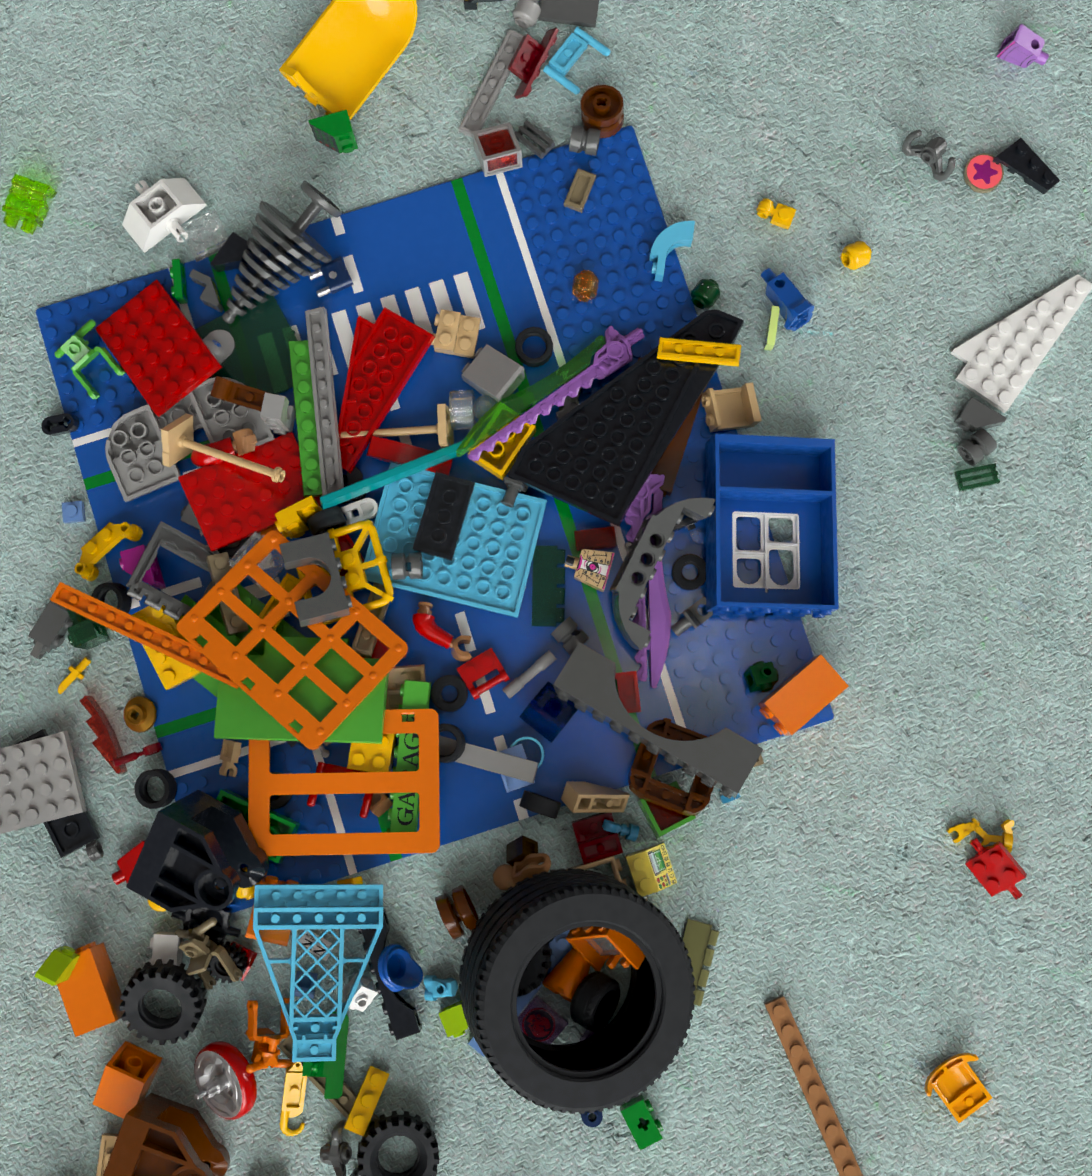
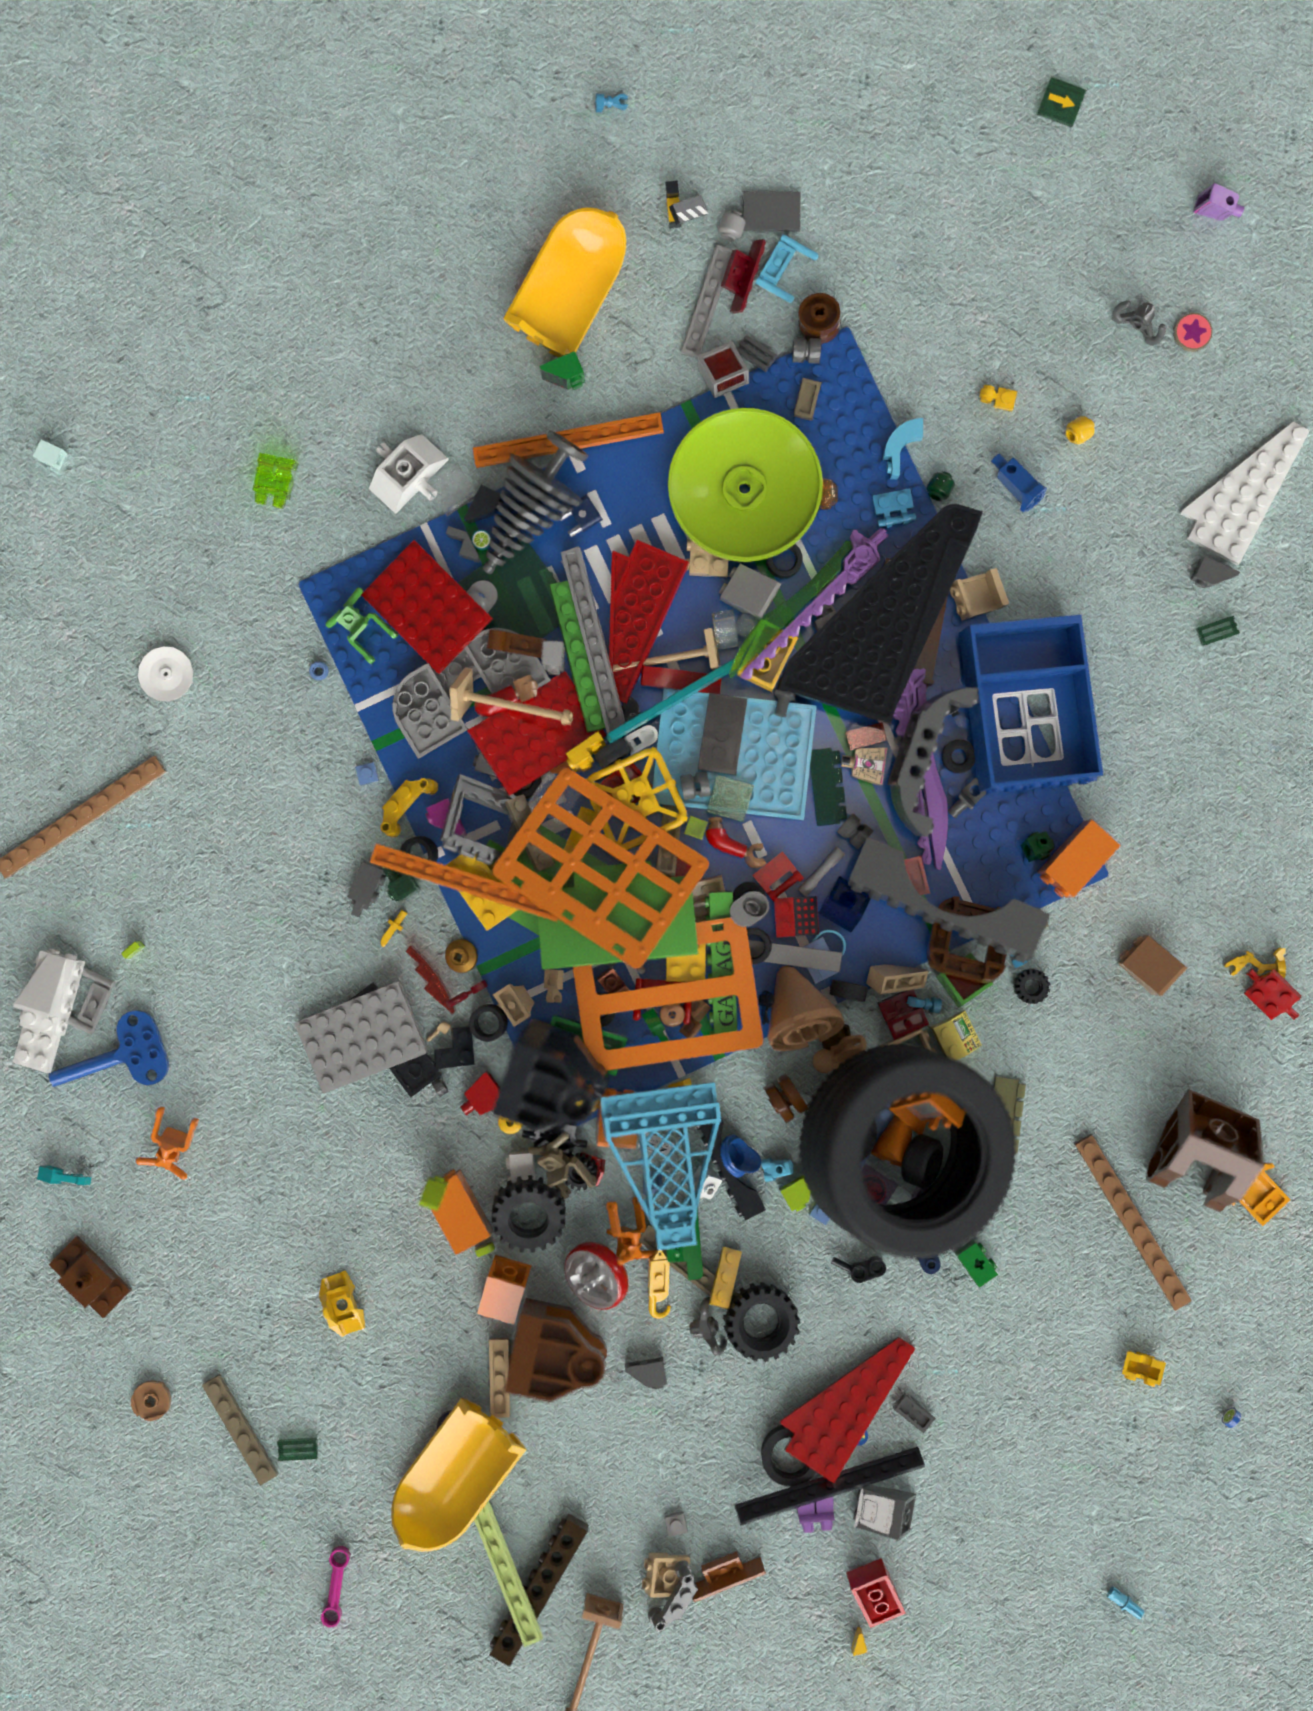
camera: 15 degrees left, 5 degrees up
black beam [41,413,79,436] -> none
green plate [170,259,188,304] -> none
dark grey arch [279,532,353,627] -> none
yellow tile [657,337,741,367] -> none
yellowish green tile [764,306,780,351] -> none
dark grey wheel [957,428,997,466] -> none
black wing [993,138,1060,194] -> none
none -> medium blue plate [309,661,329,681]
none -> tan hand [426,1021,451,1042]
none -> black plate [434,1026,475,1069]
none -> tile [472,530,491,550]
none -> orange plate [473,412,664,468]
none -> lime tile [475,1242,495,1257]
none -> tan slope [493,984,534,1027]
none -> copper slope [597,968,630,994]
none -> green piece [642,1008,669,1042]
none -> medium nougat head [660,1003,685,1027]
none -> lime dish [668,408,823,562]
none -> medium nougat slope [679,1016,702,1038]
none -> lime tile [684,816,708,840]
none -> clear green tile [706,775,754,822]
none -> light grey cap [730,891,769,927]
none -> black plate [759,990,774,1025]
none -> medium nougat cone [768,965,845,1051]
none -> slope [774,896,819,937]
none -> black beam [831,1256,887,1283]
none -> dark azure plate [872,488,916,528]
none -> black tyre [1013,969,1051,1004]
none -> medium nougat slope [1118,935,1187,996]
none -> reddish brown brick [1146,1089,1264,1212]

